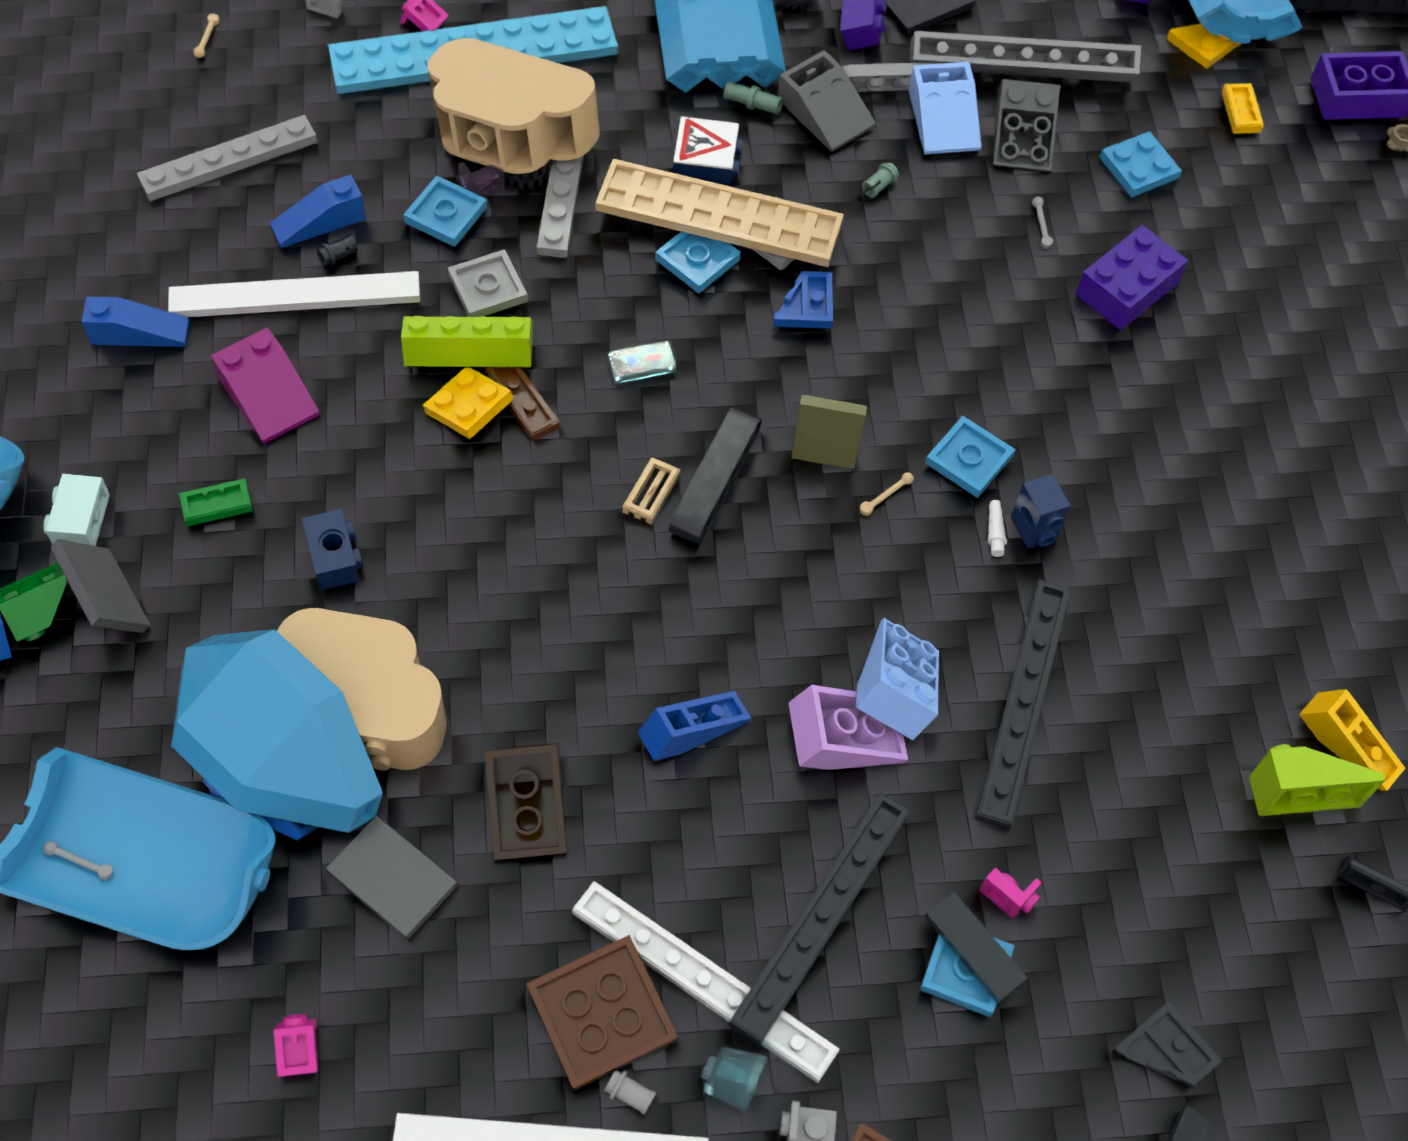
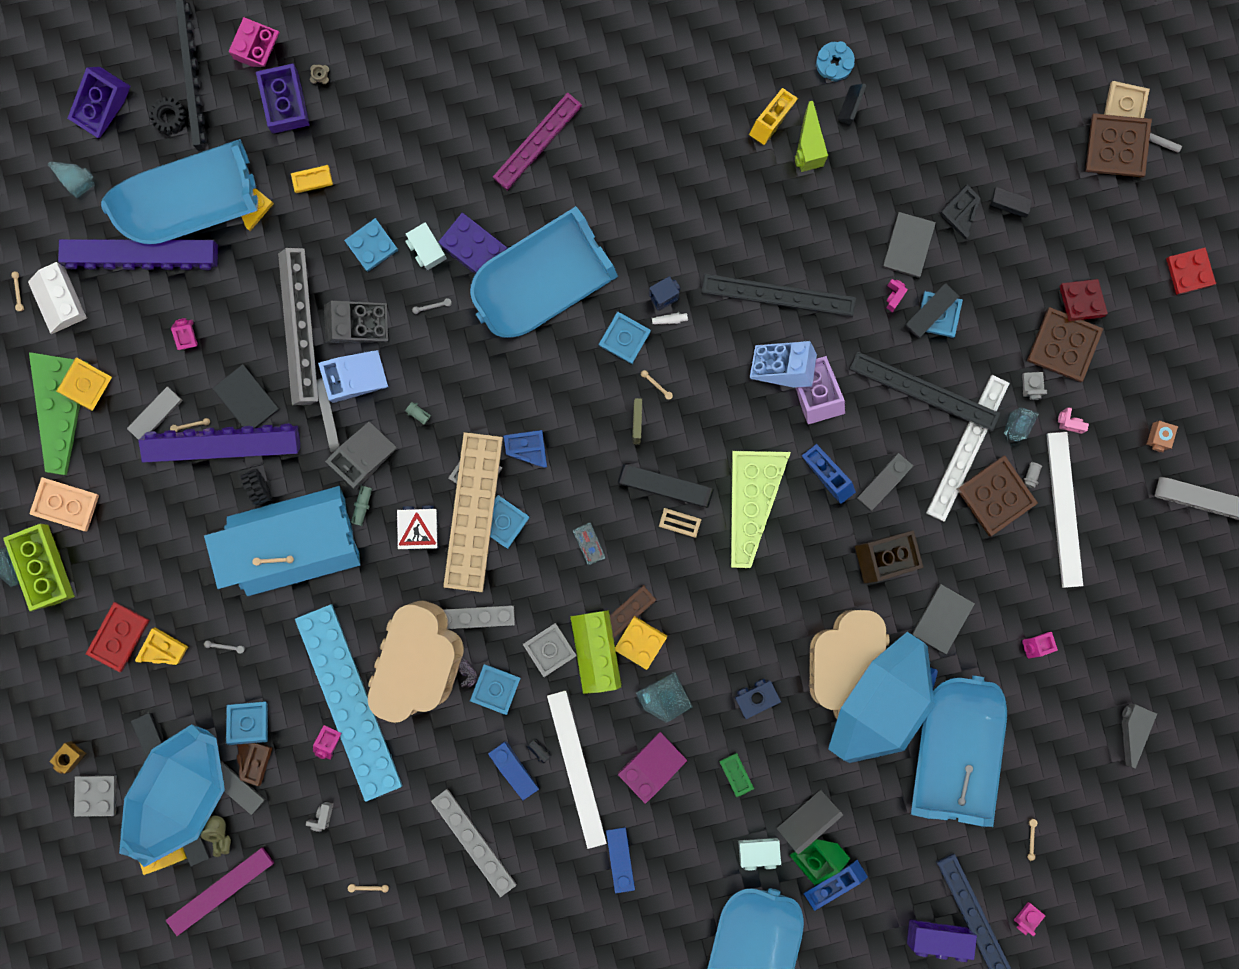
camera: 95 degrees left, 25 degrees up
none -> light aqua brick [405,222,447,270]
none -> dark azure panel [470,206,618,338]
none -> magenta tile [493,92,582,191]
none -> clear light blue slope [636,672,692,723]
none -> yellowish green wing [731,451,791,568]
none -> dark grey slope [857,453,913,511]
none -> dark grey tile [883,212,936,278]

